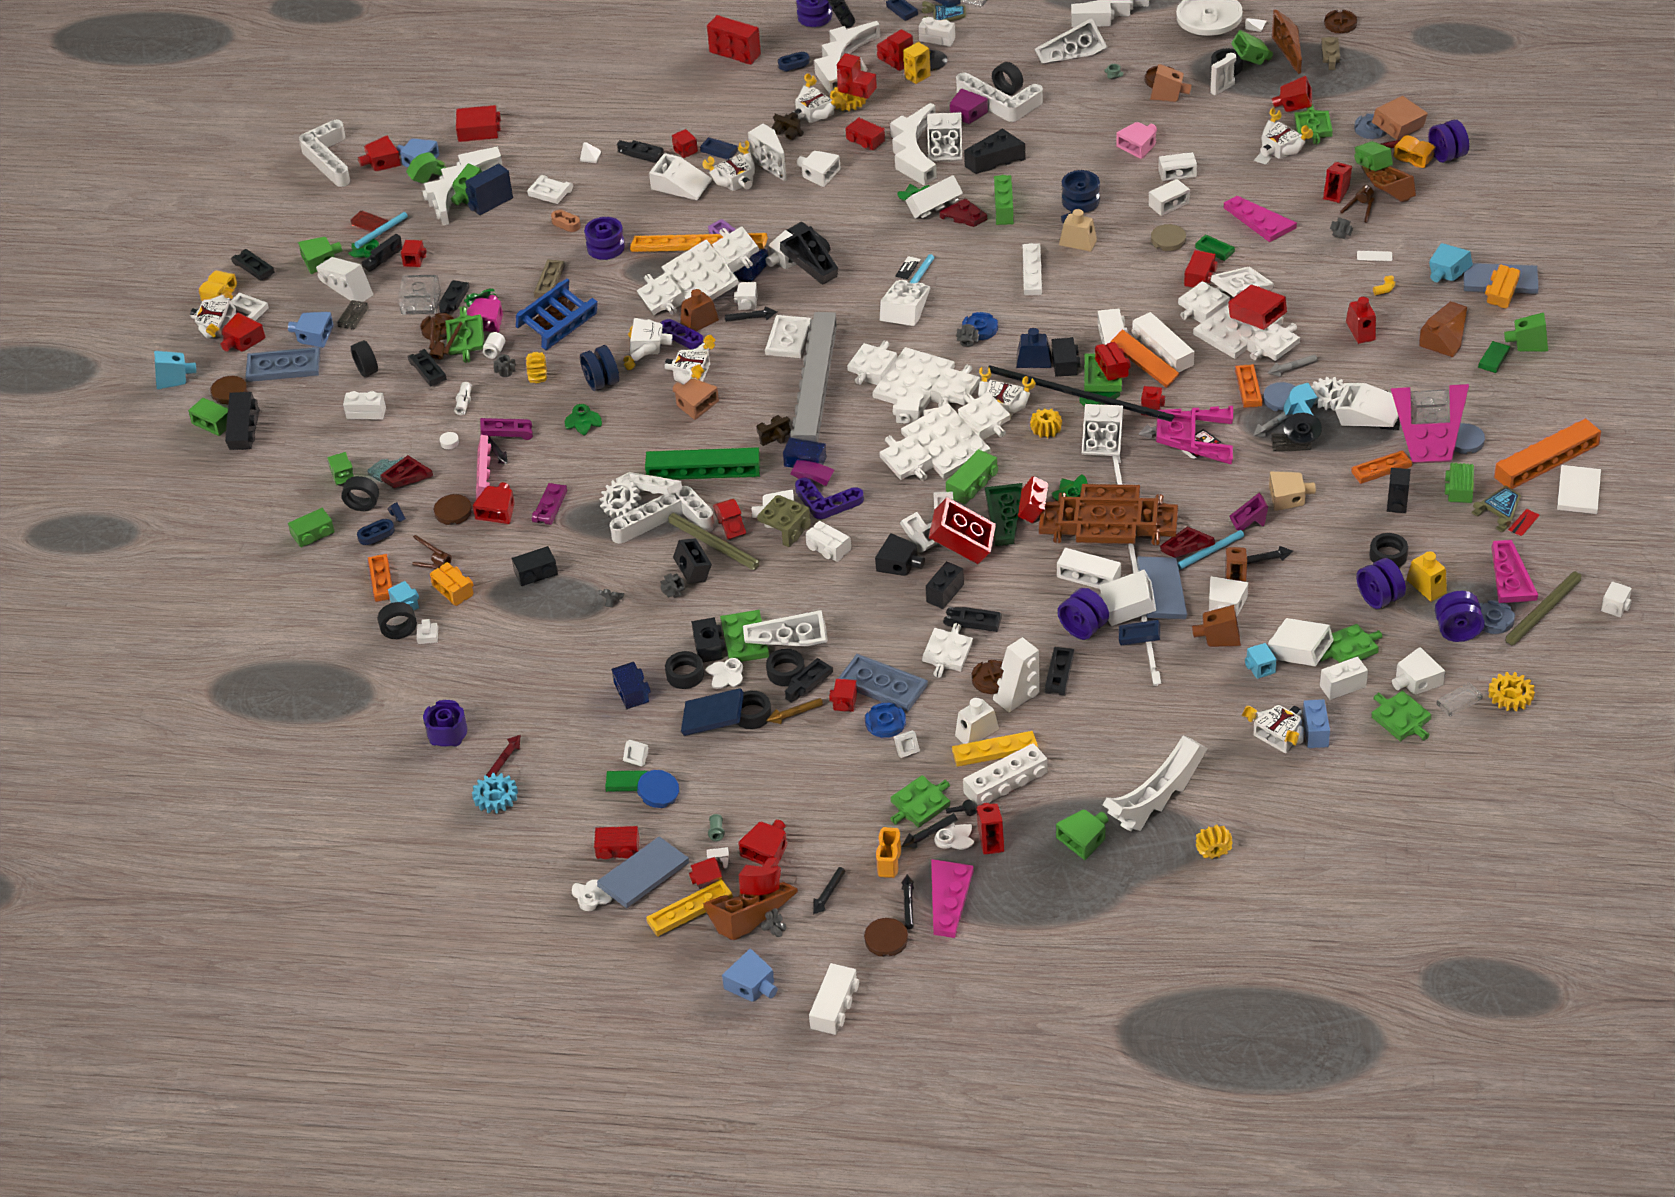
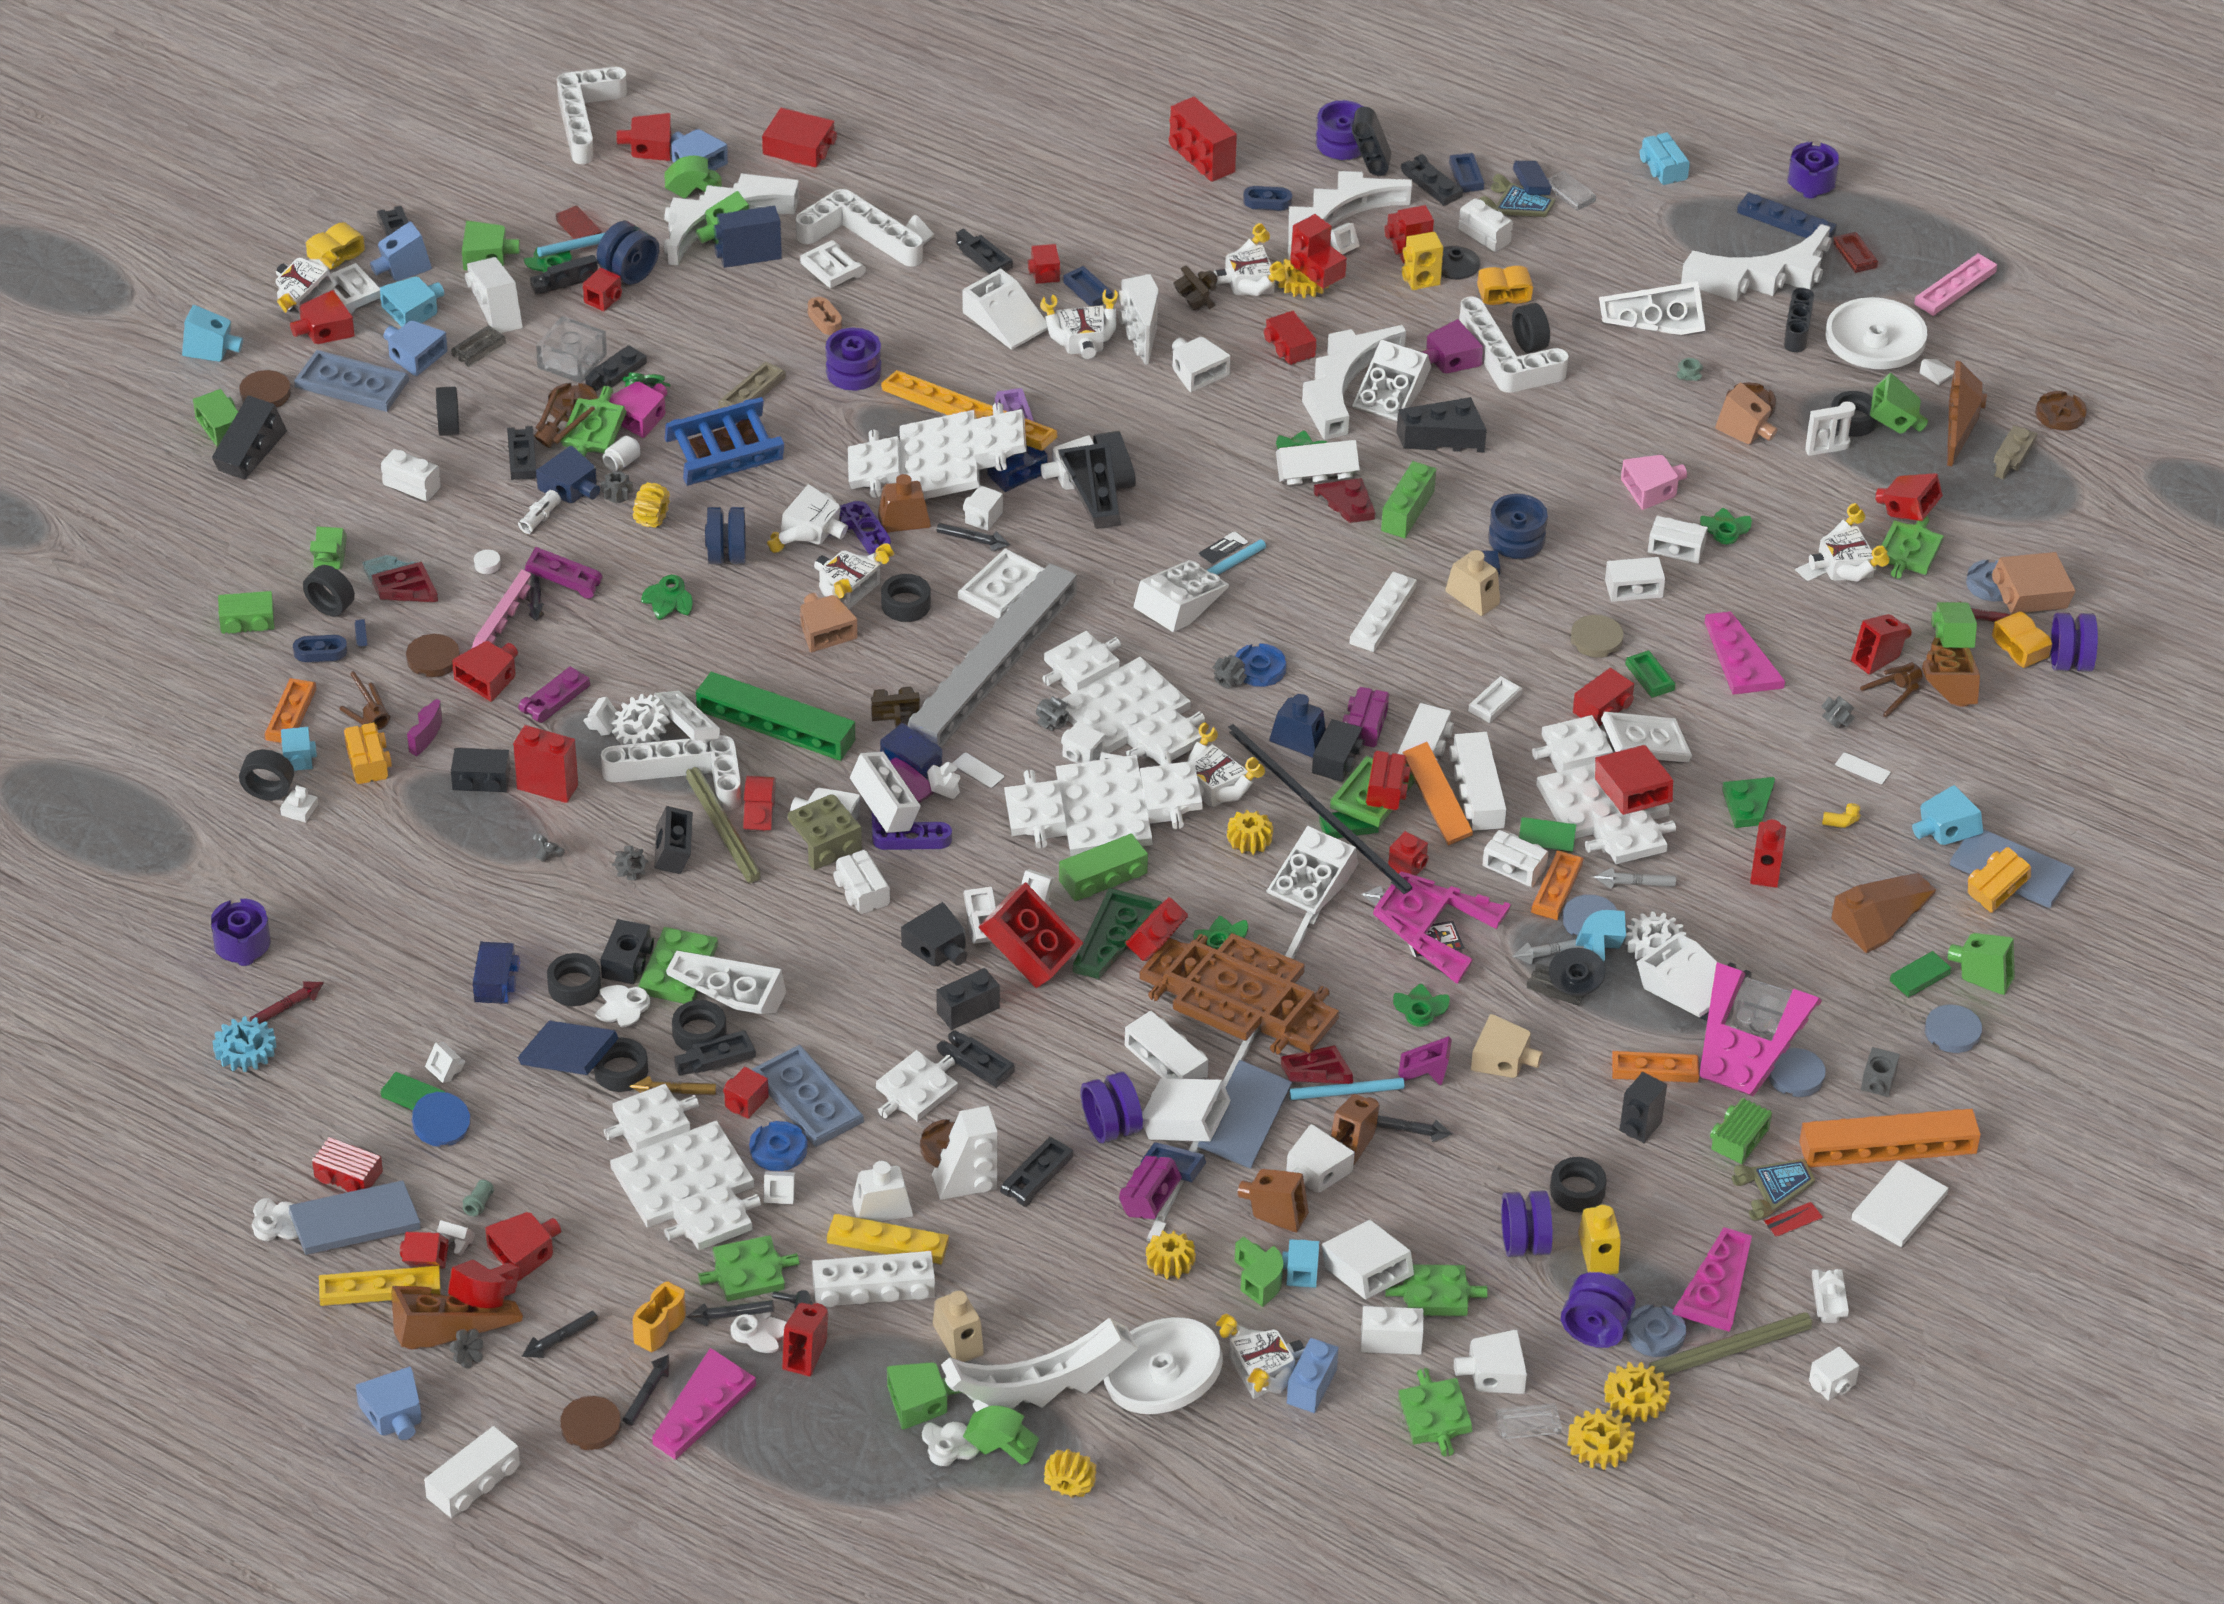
camera: 20 degrees right, 0 degrees up
none -> medium blue torso [370,222,432,281]
none -> medium azure torso [380,277,444,327]
none -> magenta slope [407,698,442,757]
none -> red brick [513,725,578,803]
none -> dark blue torso [536,446,600,504]
none -> white tile [583,697,618,736]
none -> dark blue wheel [596,220,660,285]
none -> white piece [603,1084,761,1251]
none -> white beam [796,189,923,267]
none -> white brick [850,752,921,833]
none -> black tyre [881,574,931,622]
none -> white plate [922,1422,980,1466]
none -> white tile [927,762,960,799]
none -> tan torso [933,1291,984,1362]
none -> white sticker [953,753,1004,788]
none -> bright green brick [963,1406,1039,1465]
none -> dark grey gear [1036,696,1069,731]
none -> white dish [1104,1317,1223,1414]
none -> magenta brick [1118,1156,1182,1219]
none -> yellow gear [1146,1229,1196,1280]
none -> bright green brick [1234,1236,1283,1307]
none -> magenta brick [1342,687,1390,748]
none -> green plate [1393,984,1450,1027]
none -> black plate [1401,154,1463,206]
none -> white tile [1468,676,1522,723]
none -> light orange brick [1477,266,1533,305]
none -> white brick [1482,830,1548,888]
none -> green tile [1519,817,1576,852]
none -> yellow gear [1604,1362,1670,1422]
none -> green plate [1700,508,1752,544]
none -> green wing [1722,777,1775,828]
none -> black beam [1784,287,1814,353]
none -> white hips [1812,1269,1848,1323]
none -> dark grey brick [1861,1047,1900,1097]
none -> sand blue tile [1925,1004,1982,1053]

